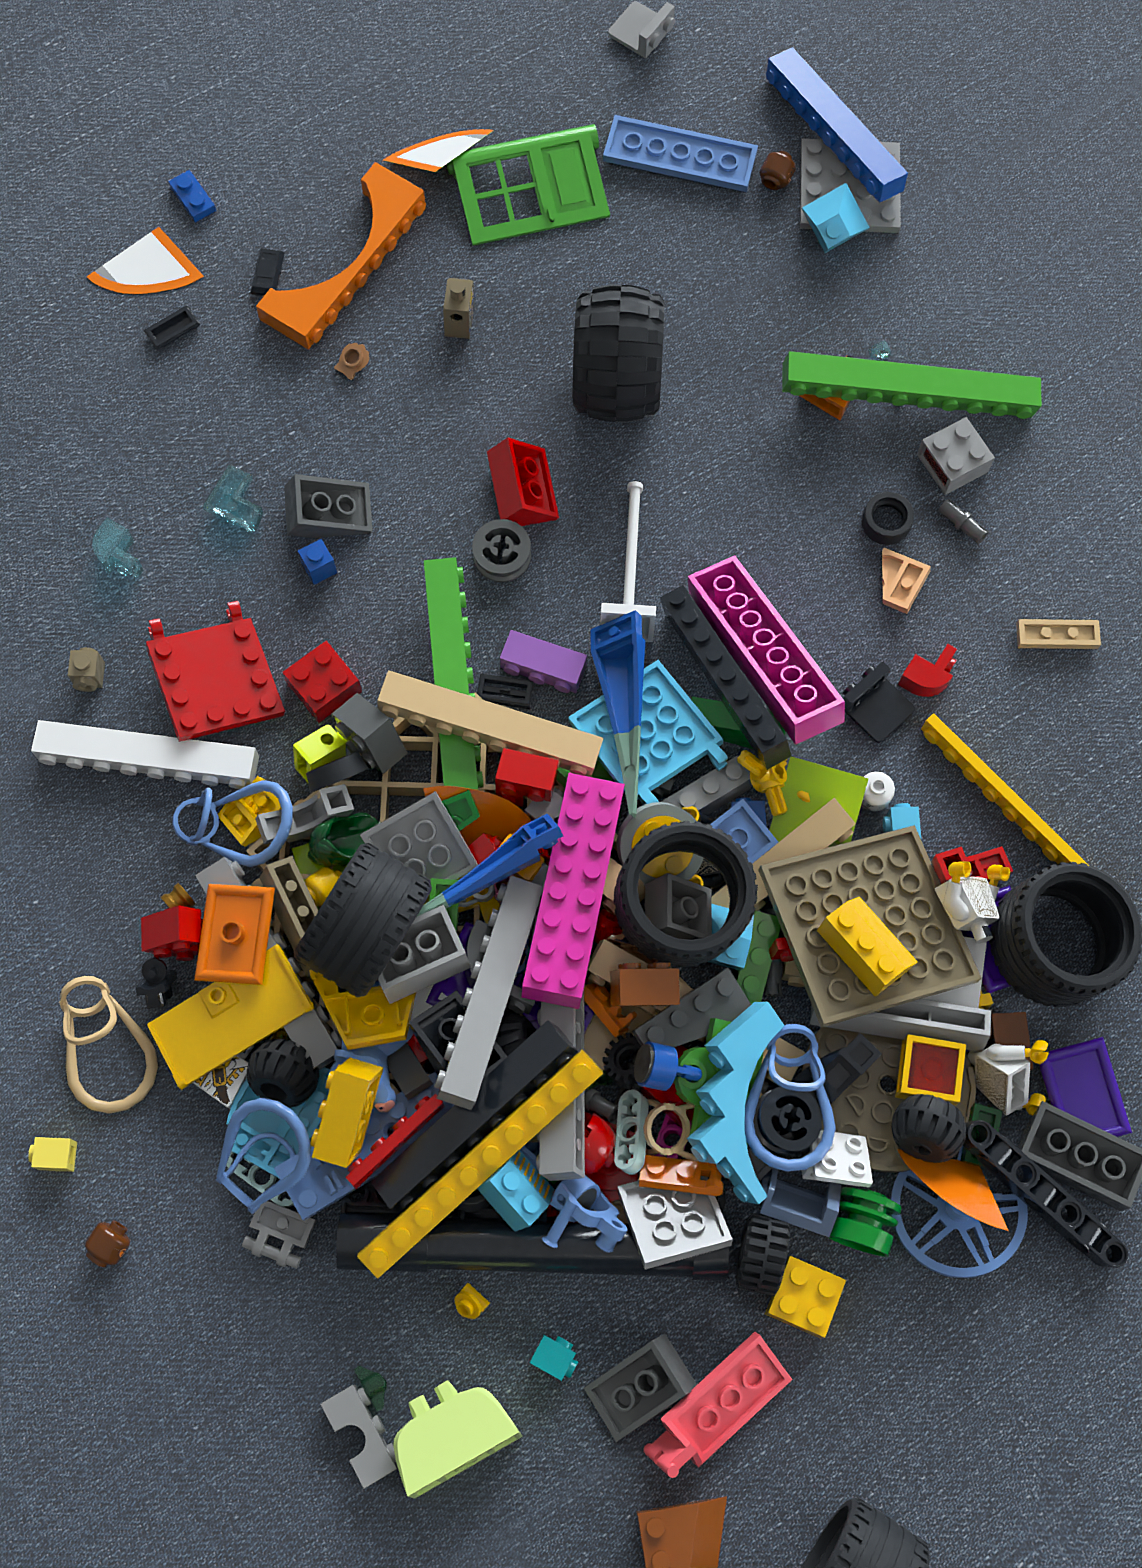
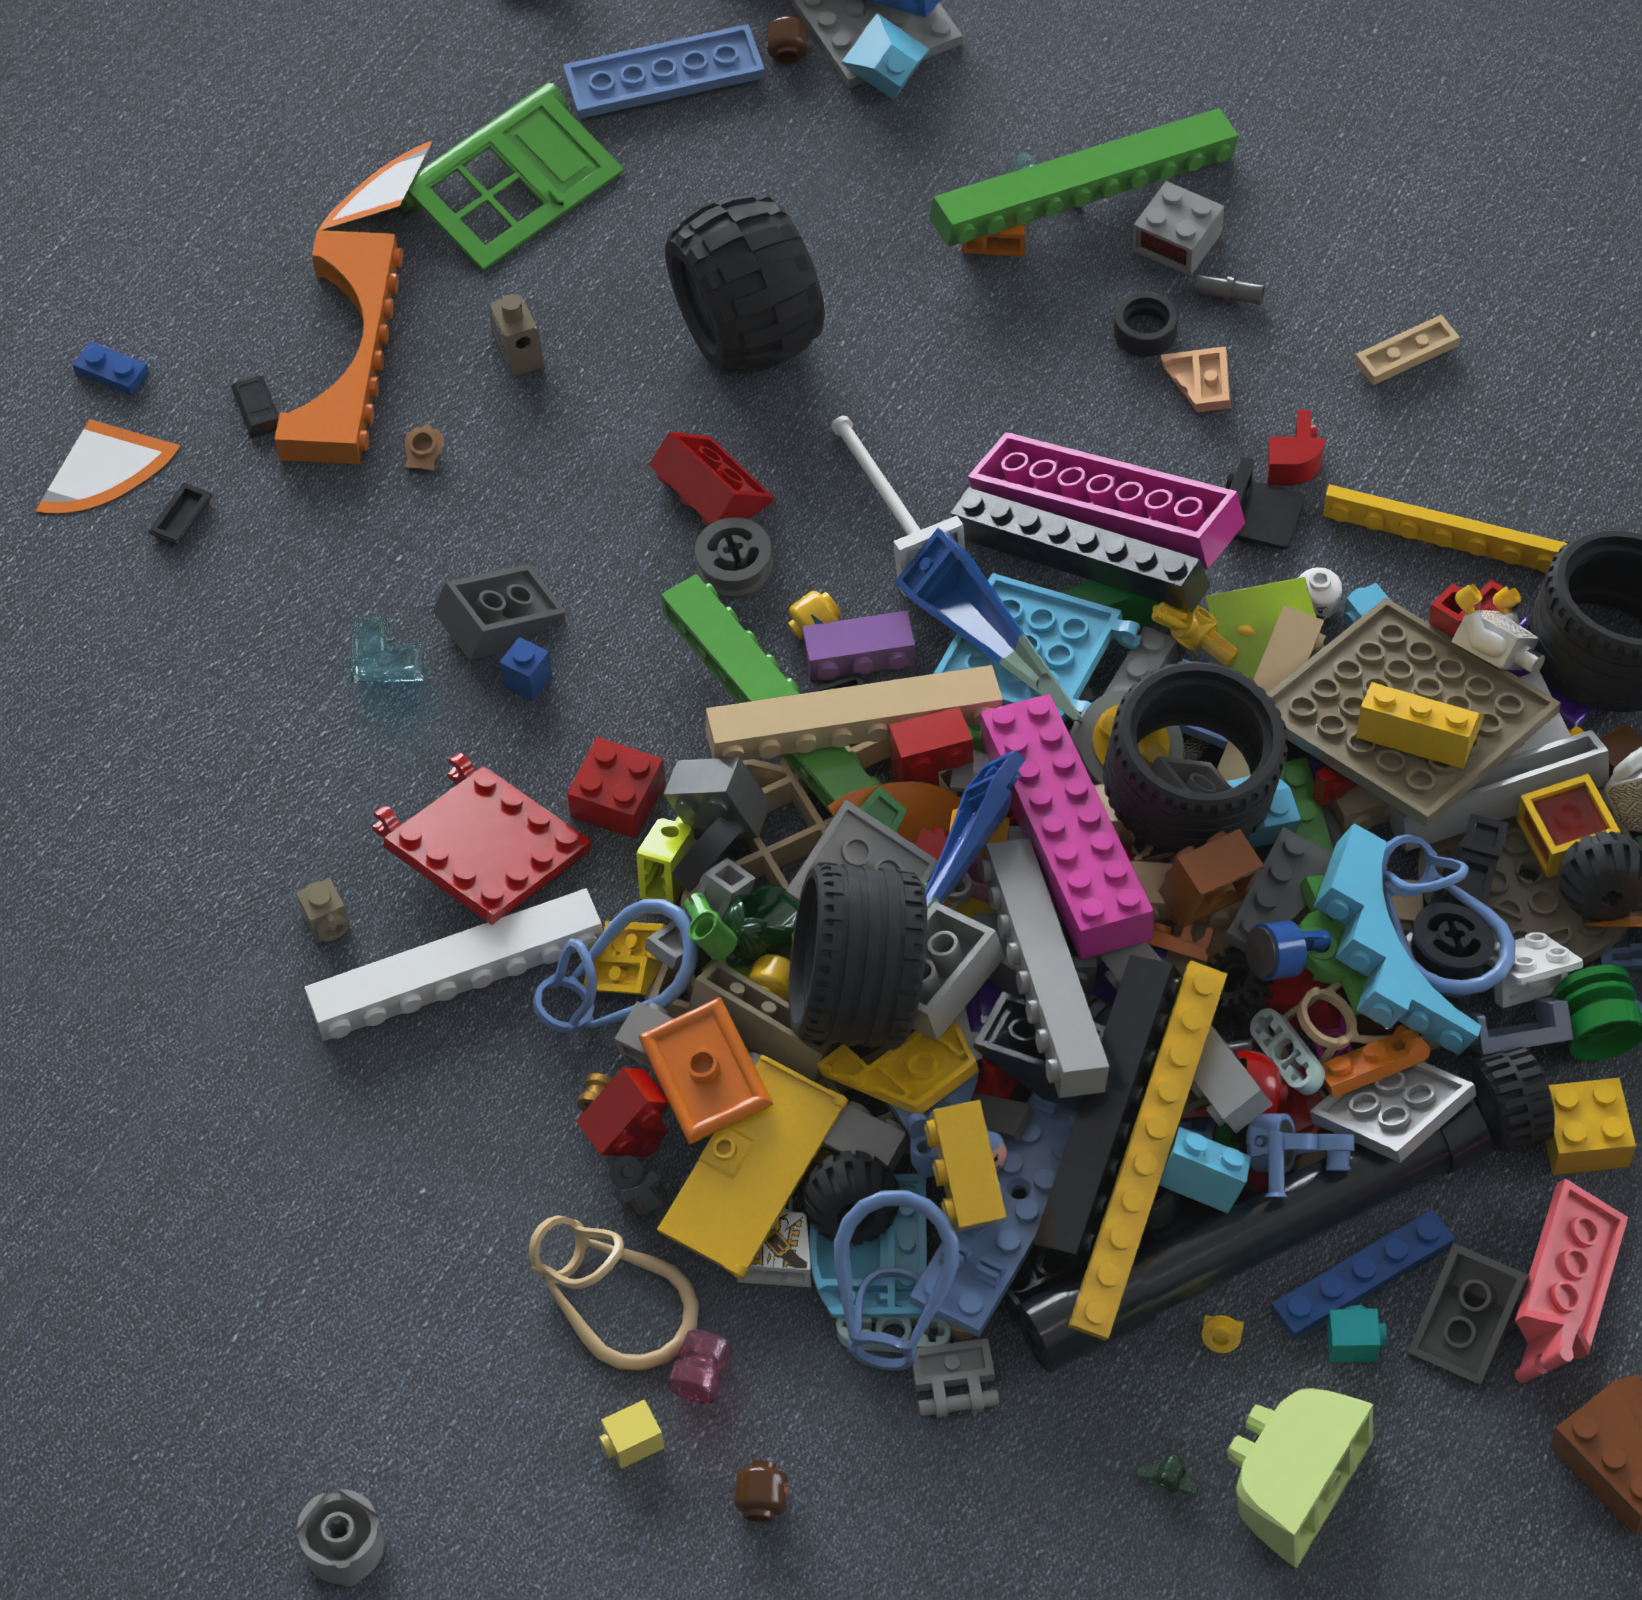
camera: 25 degrees left, 15 degrees down
clear light blue brick [92,518,143,579] -> none
light grey arch [321,1385,398,1488] -> none
red plate [345,1094,445,1189] -> none
none -> clear pink wheel [667,1330,734,1404]
none -> bright green pin [684,893,738,960]
none -> yellow head [787,590,842,640]
none -> blue plate [1271,1209,1456,1340]

